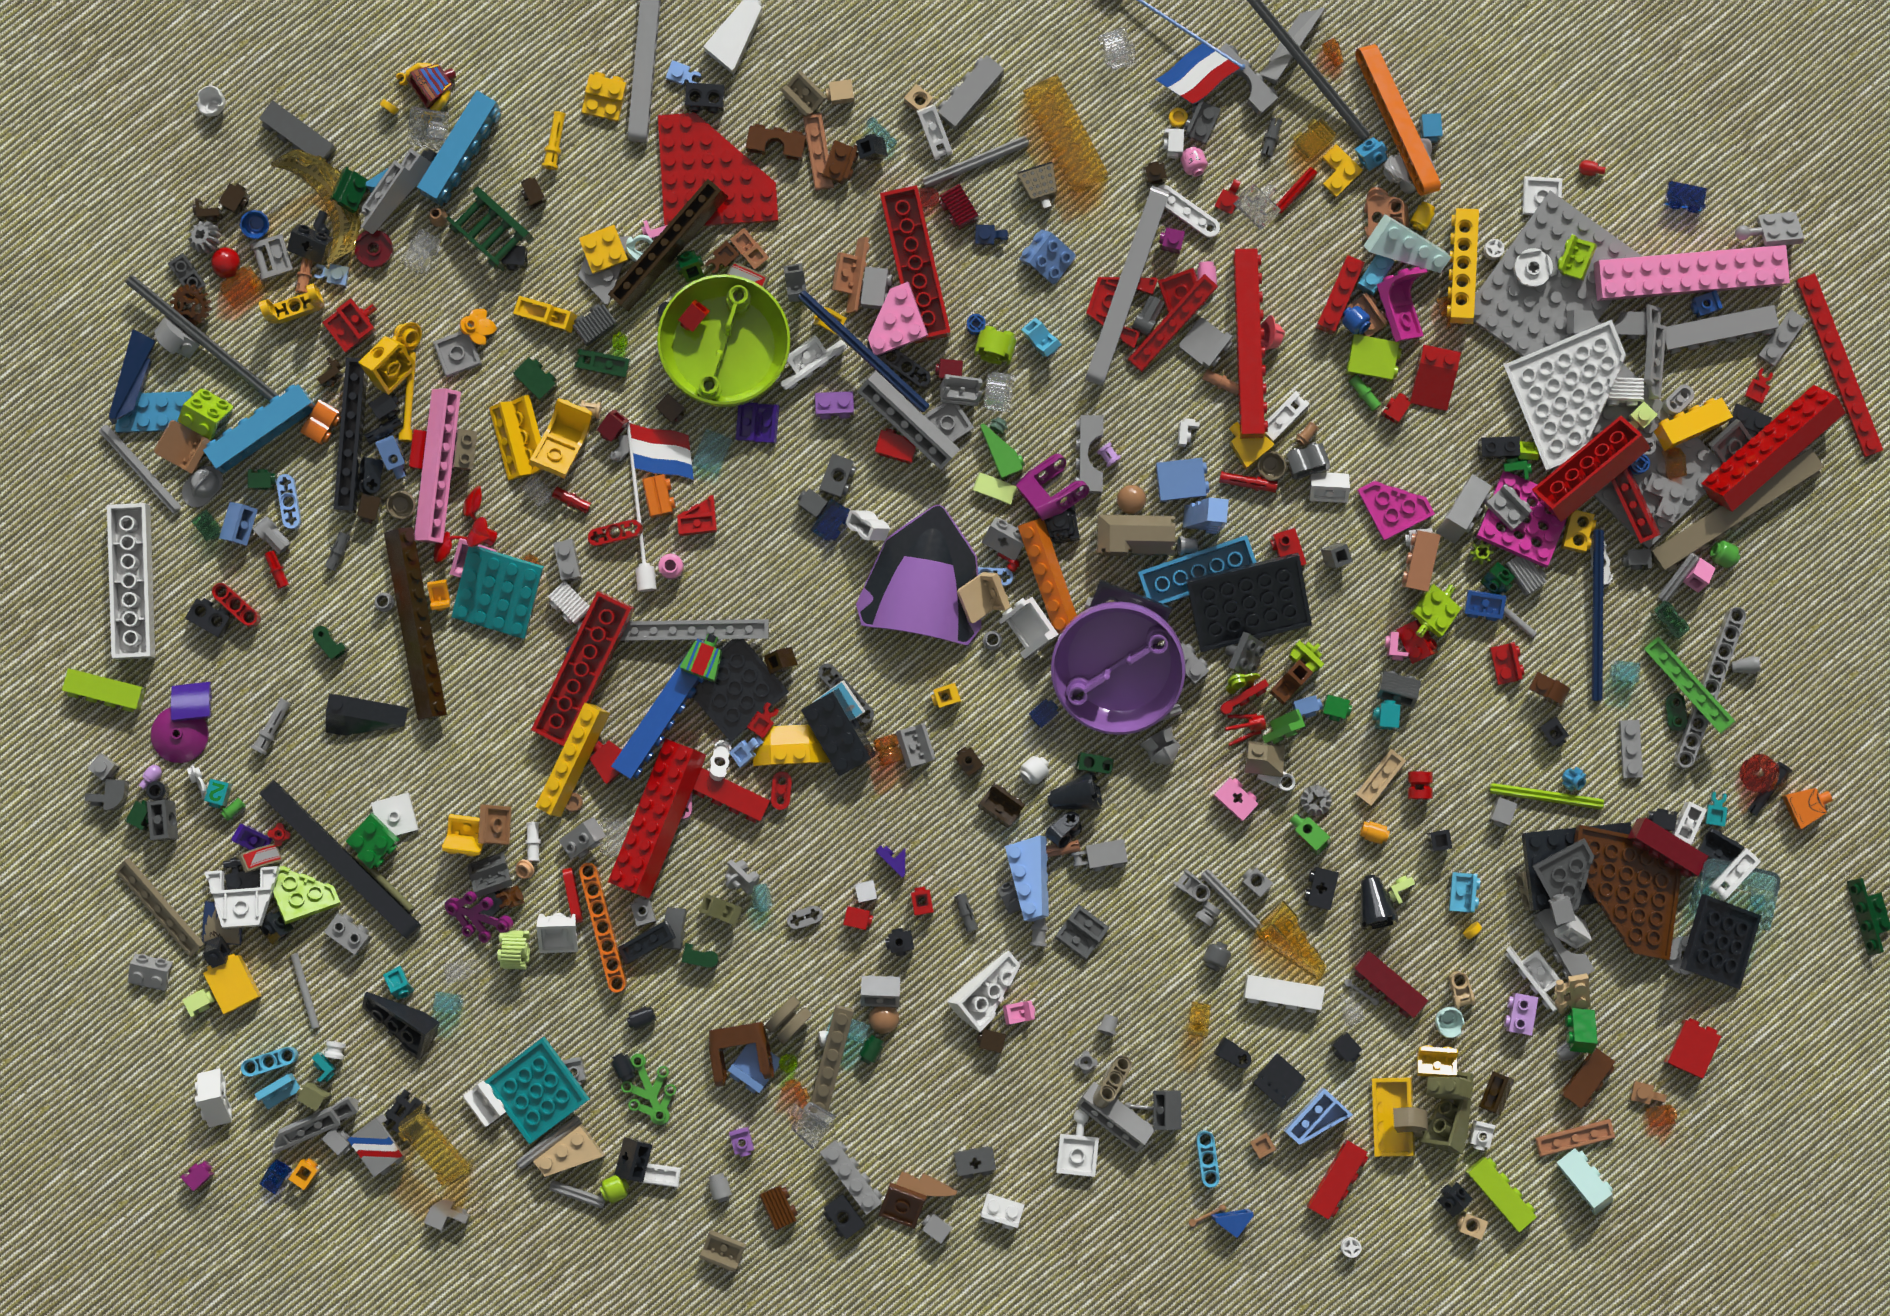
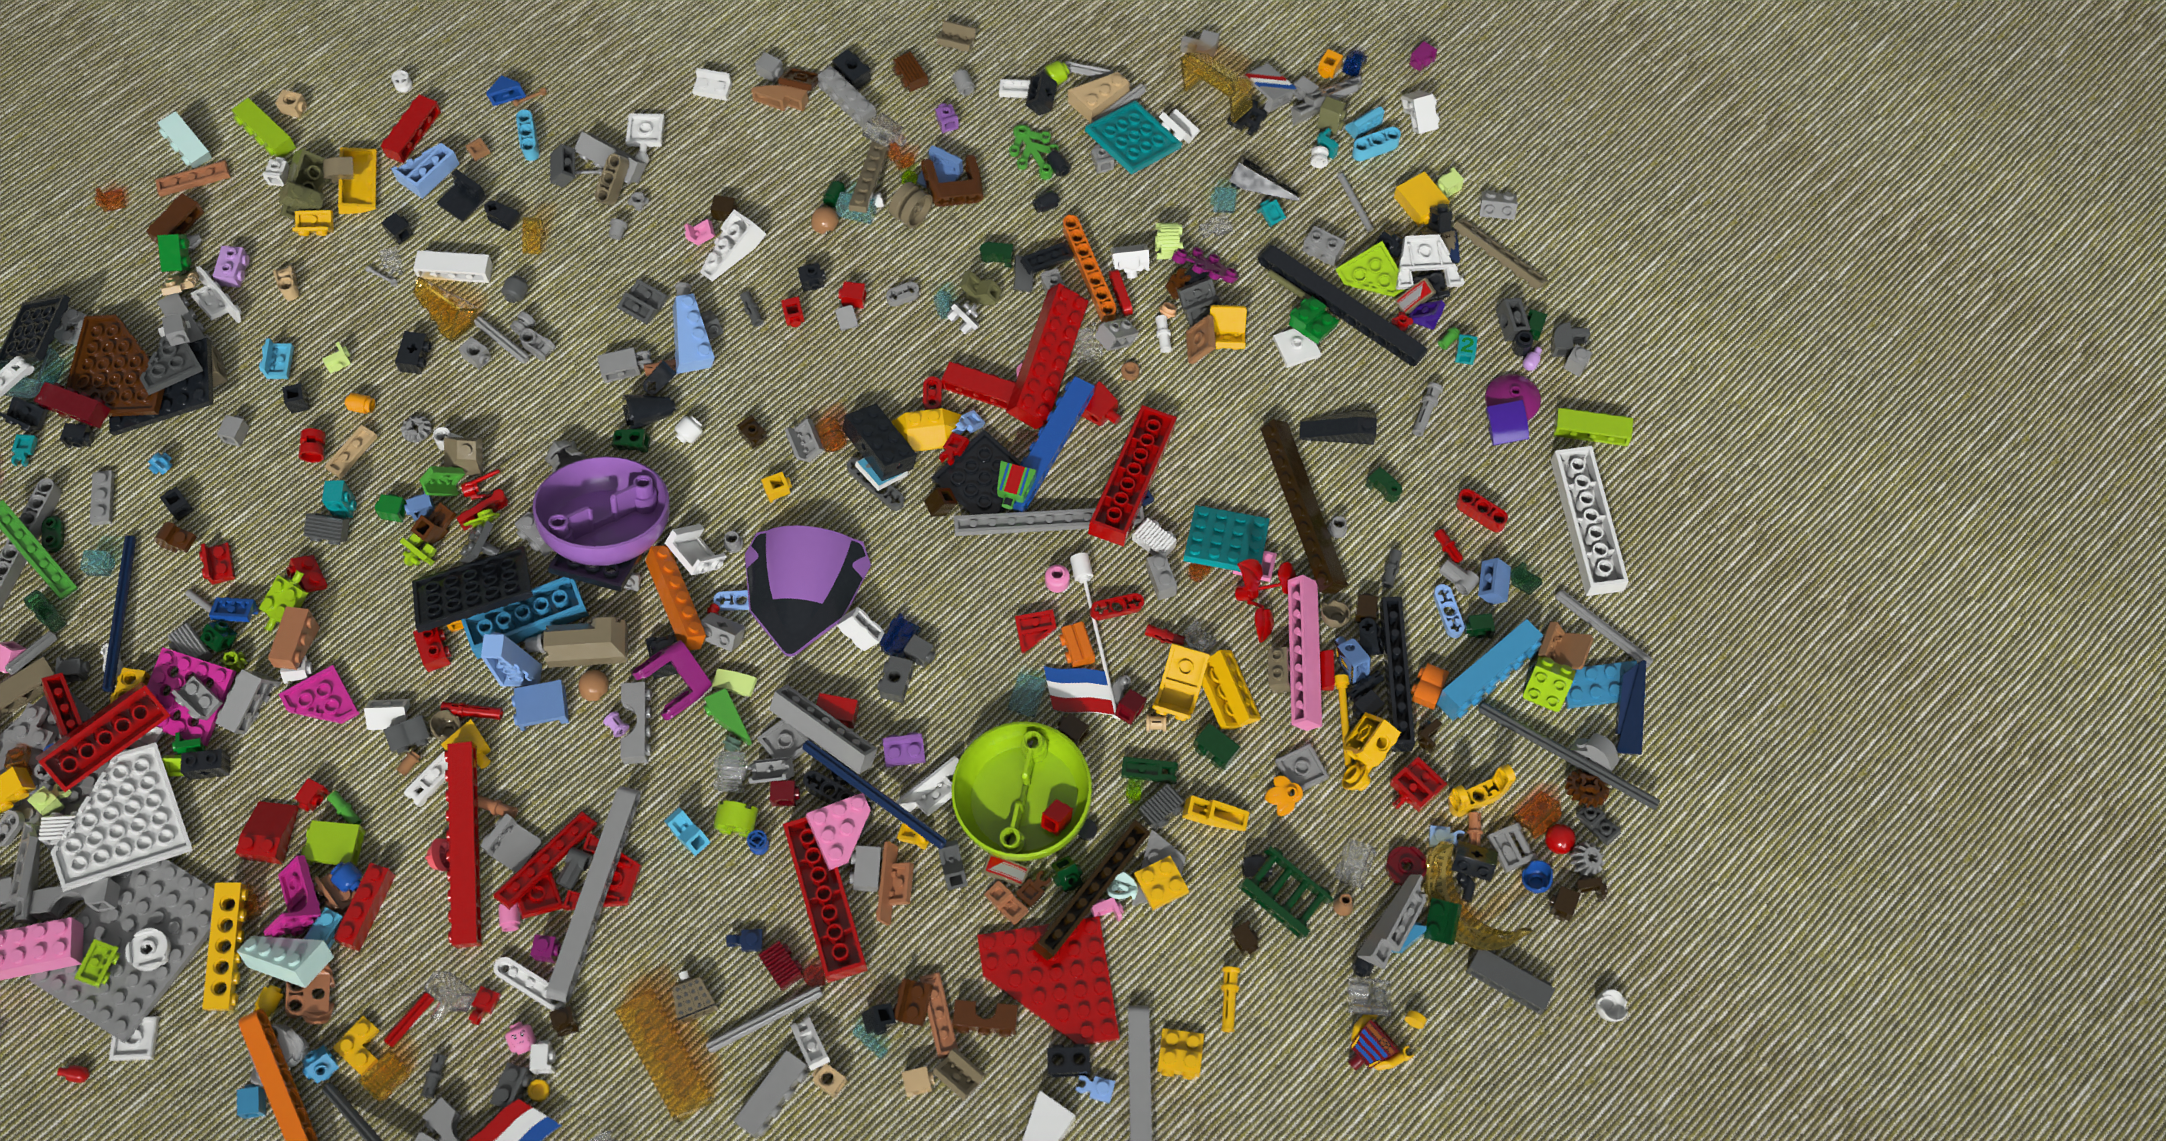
camera: 175 degrees right, 20 degrees down
light grey piece [182,466,223,507] -> none
black brick [185,598,233,639] -> none
white plate [187,765,207,800] -> none
dark azure brick [417,90,501,206] -> none
light orange bracket [427,579,451,611] -> none
yellow brick [535,703,610,817] -> none
white piece [709,740,731,781] -> none
dark purple slope [735,402,779,443] -> none
light grey brick [861,975,900,1007] -> none
dark purple slope [875,845,906,878] -> none
dark grey brick [954,1146,996,1179] -> none
tan bracket [957,572,1011,623] -> none
dark brown bracket [977,783,1025,829] -> none
medium blue bracket [1019,229,1076,284] -> none
clear blue brick [1028,699,1059,729] -> none
white bracket [1177,419,1200,447] -> none
bright pink brick [1213,778,1258,822] -> none
bright green torso [1290,813,1331,856] -> none
dark grey brick [1320,543,1353,568] -> none
dark red brick [1352,951,1429,1019] -> none
black cone [1360,875,1399,930] -> none
bright pink bracket [1385,632,1409,661] -> none
light aqua hair [1435,1007,1465,1038] -> none
black brick [1437,1182,1473,1217] -> none
yellow tile [1463,921,1482,939] -> none
dark brown slope [1479,1071,1514,1115] -> none
white wheel [1483,239,1504,260] -> none
lime axle [1489,783,1604,810] -> none
medium nougat plate [1630,1081,1667,1105] -> none
red panel [1664,1018,1722,1079] -> none
white brick [1671,801,1707,845] -> none

